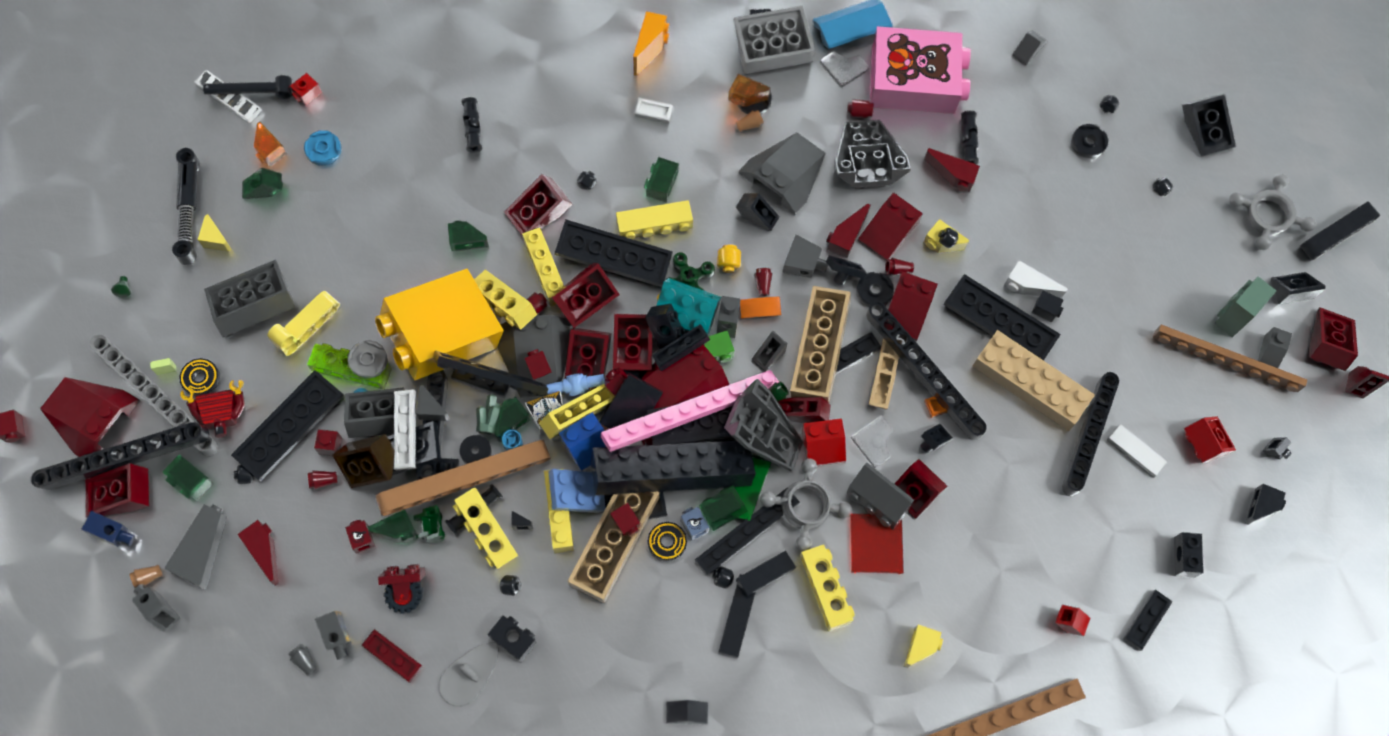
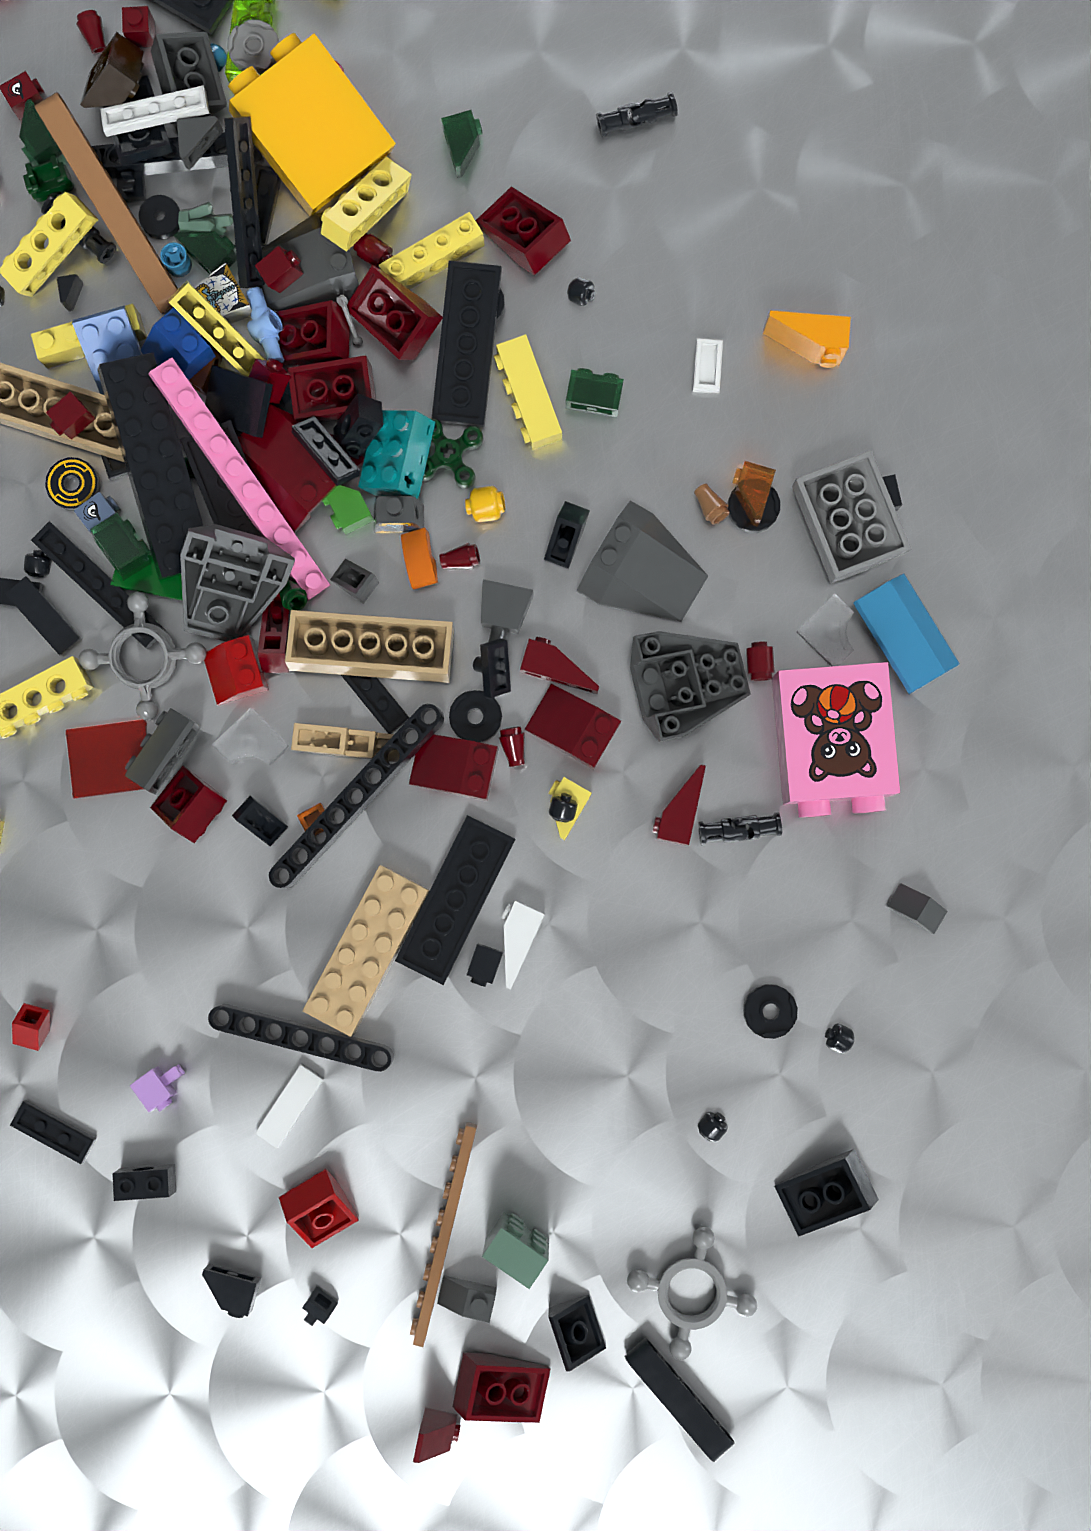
camera: 90 degrees right, 15 degrees up
none -> lavender brick [130,1064,185,1112]
none -> light grey hinge [336,295,363,346]

